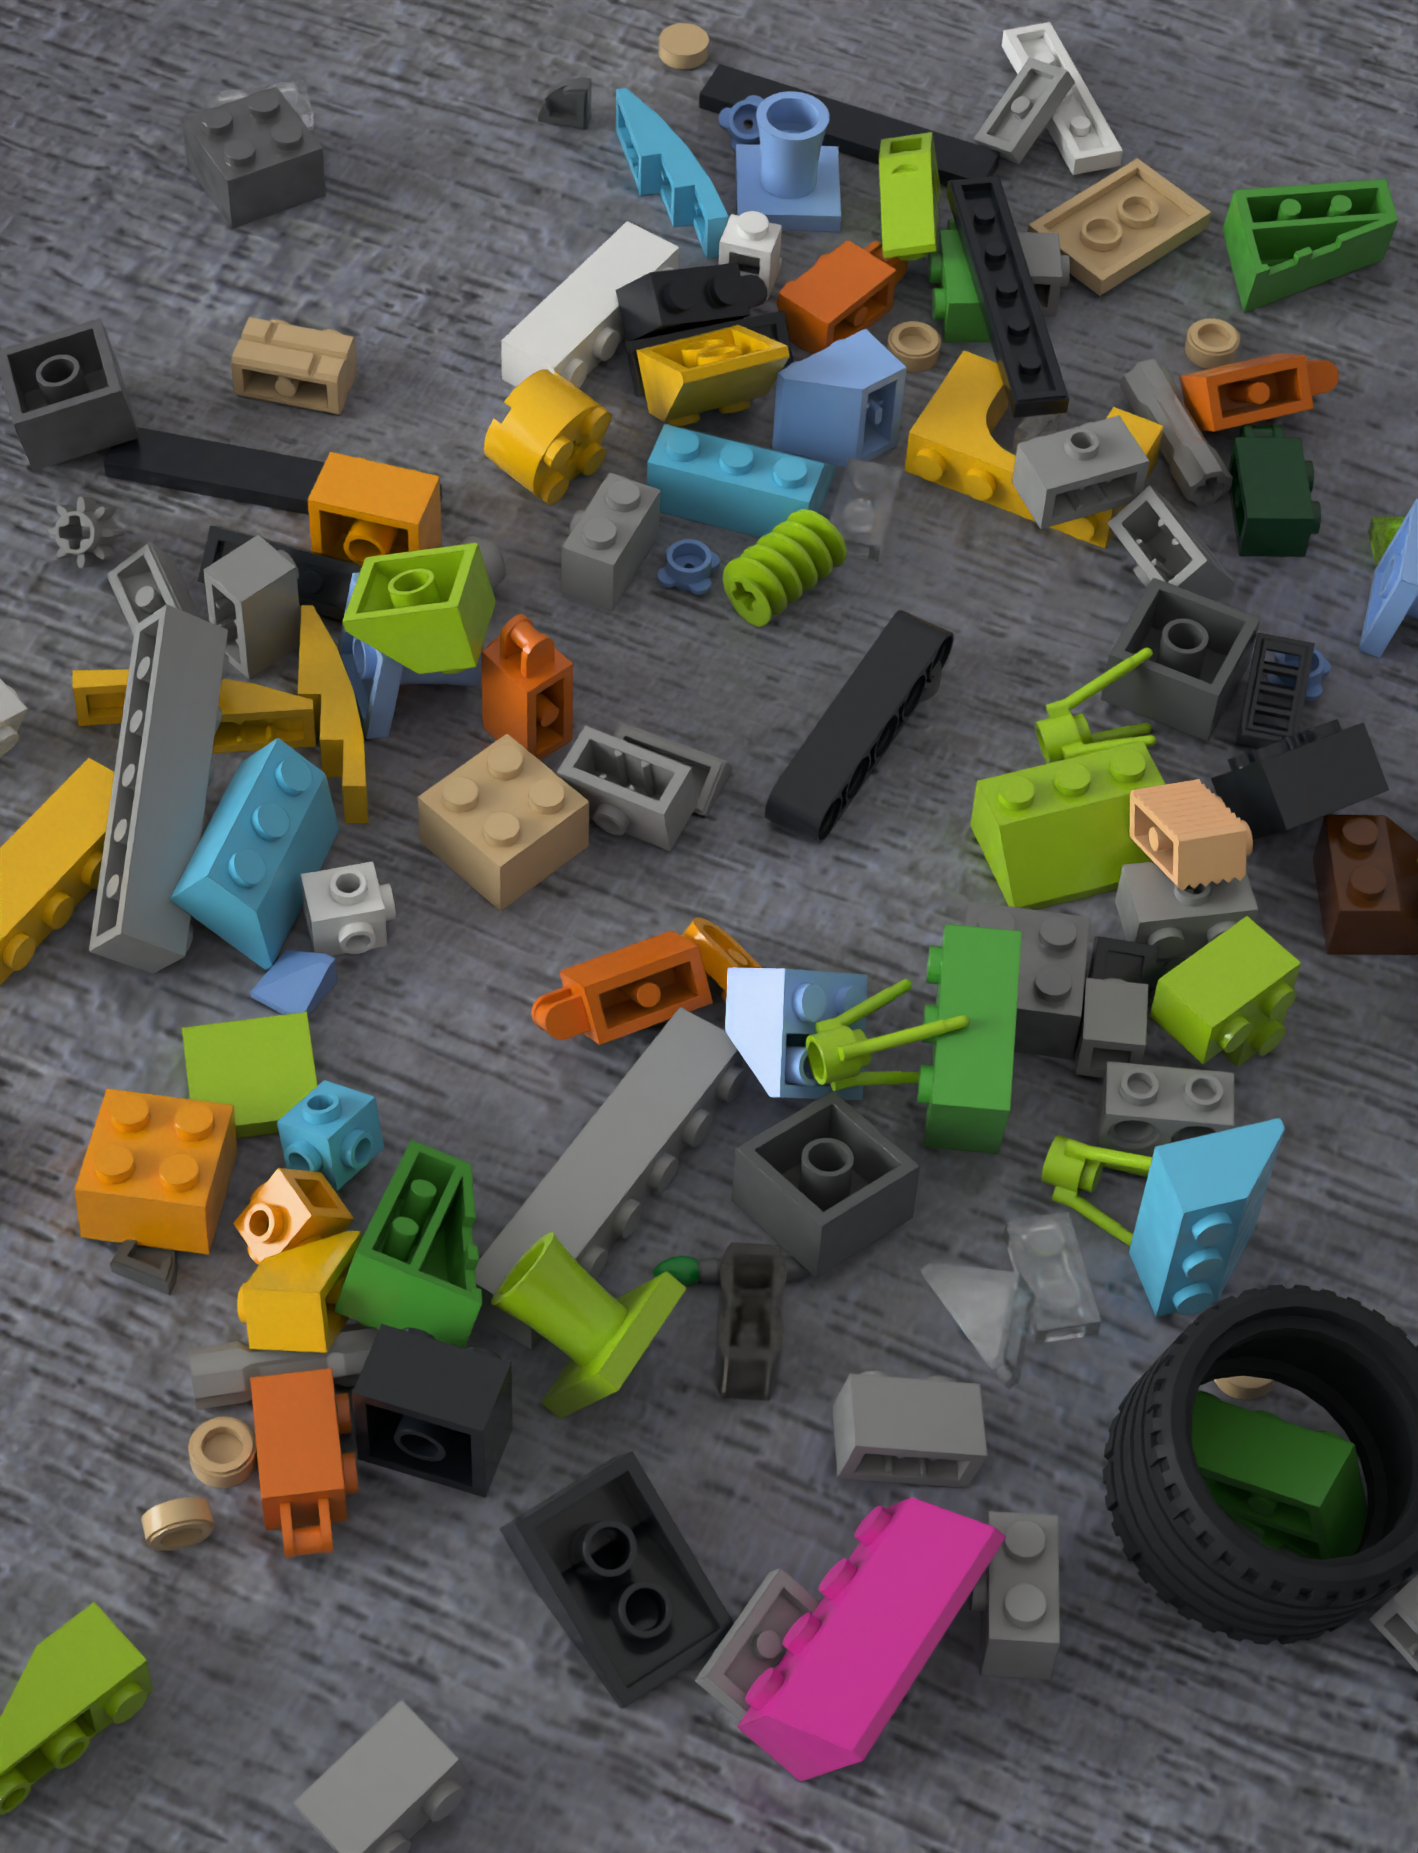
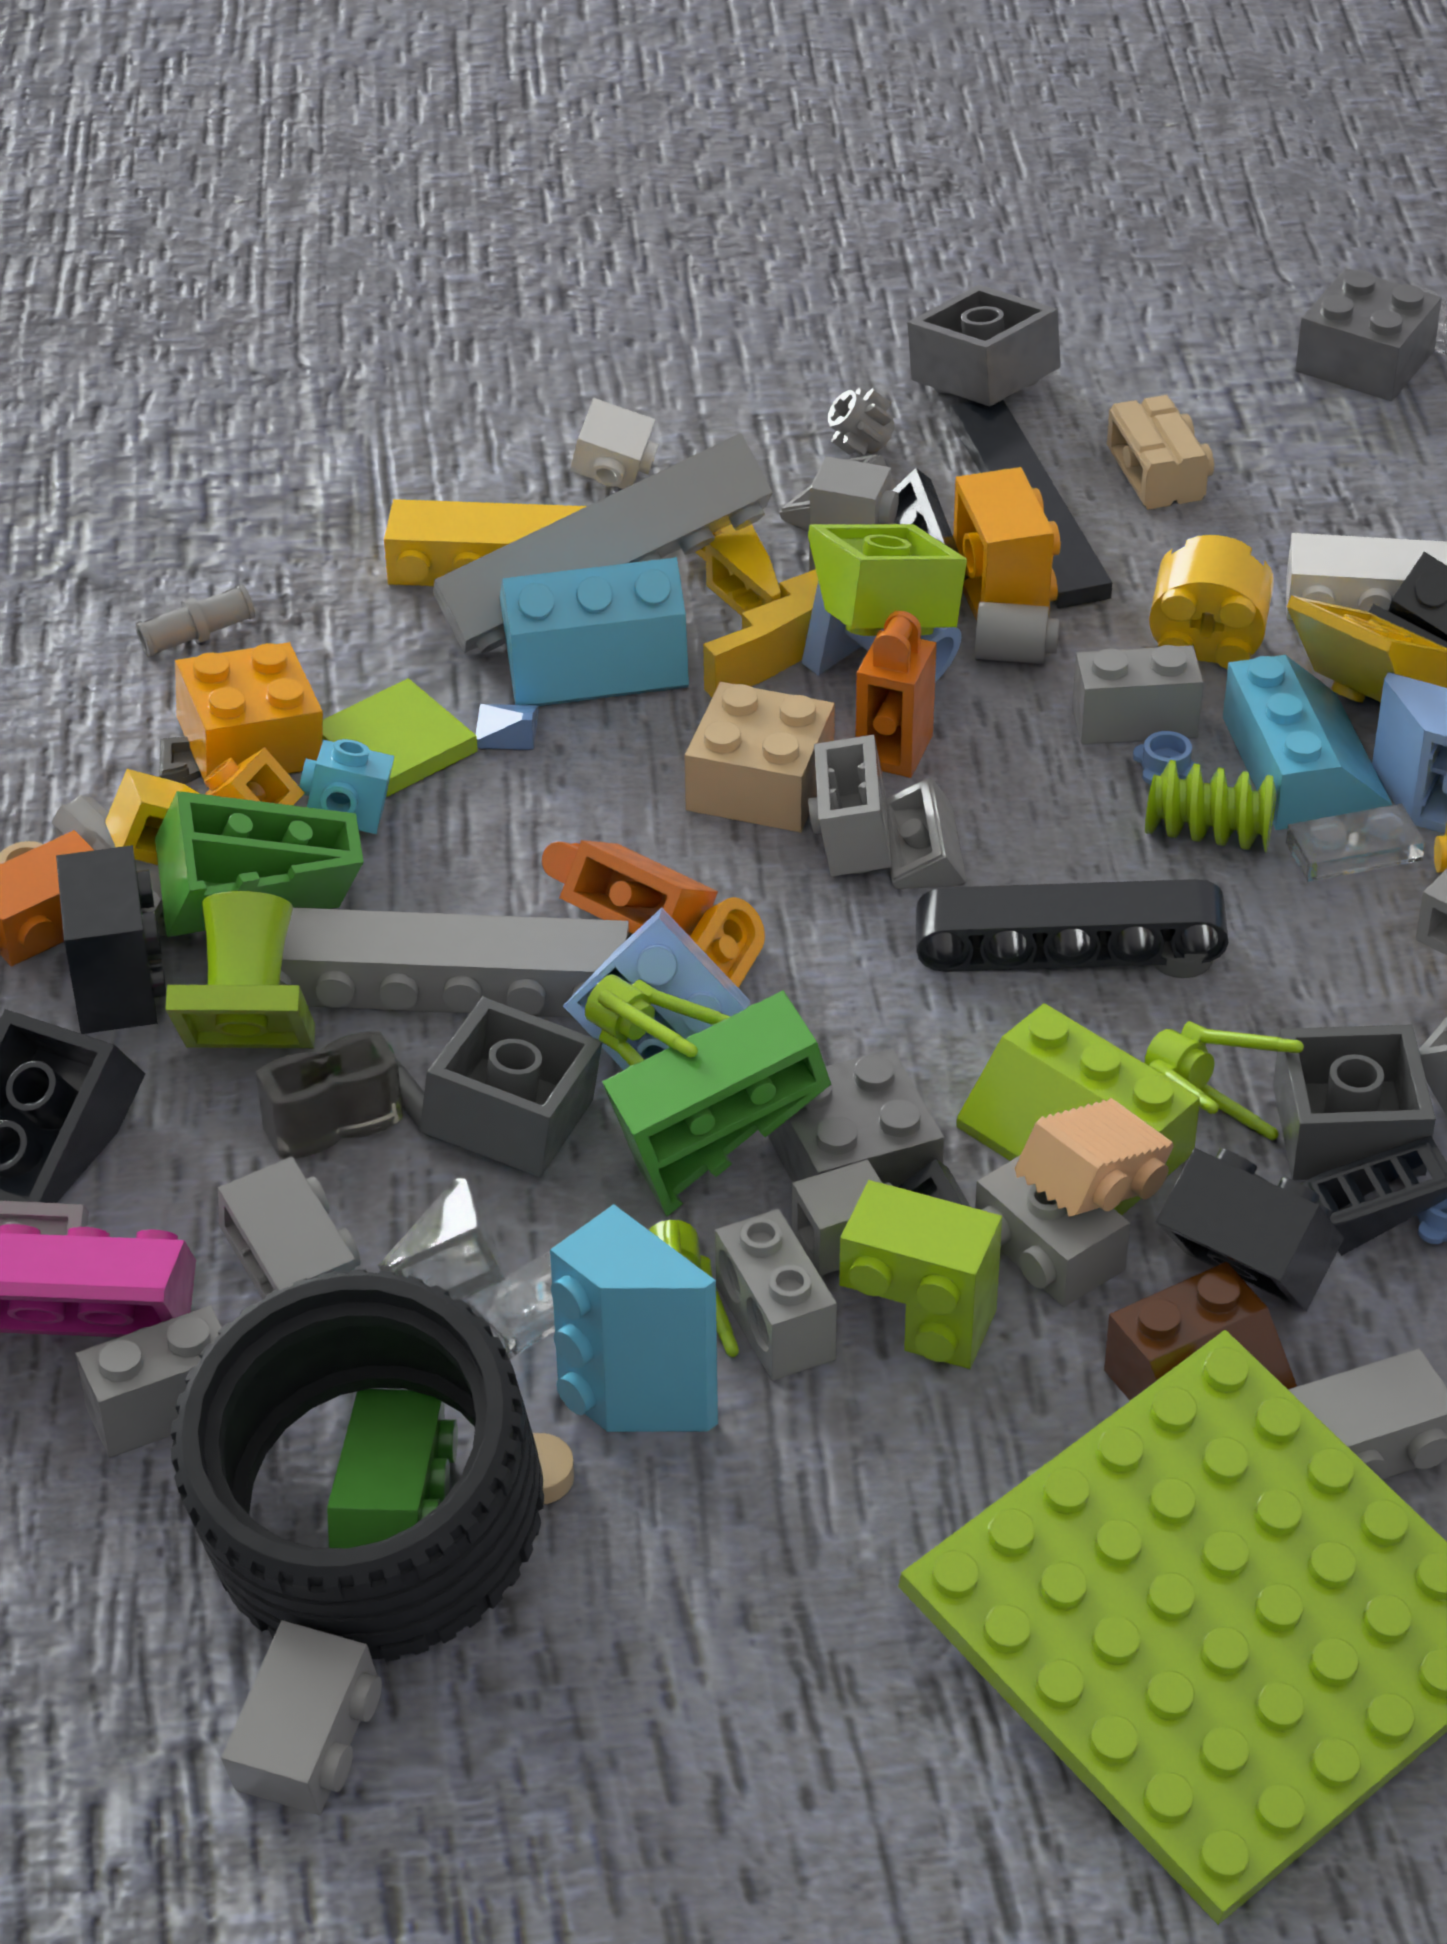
camera: 65 degrees right, 10 degrees down
white brick [300,861,396,956] -> none

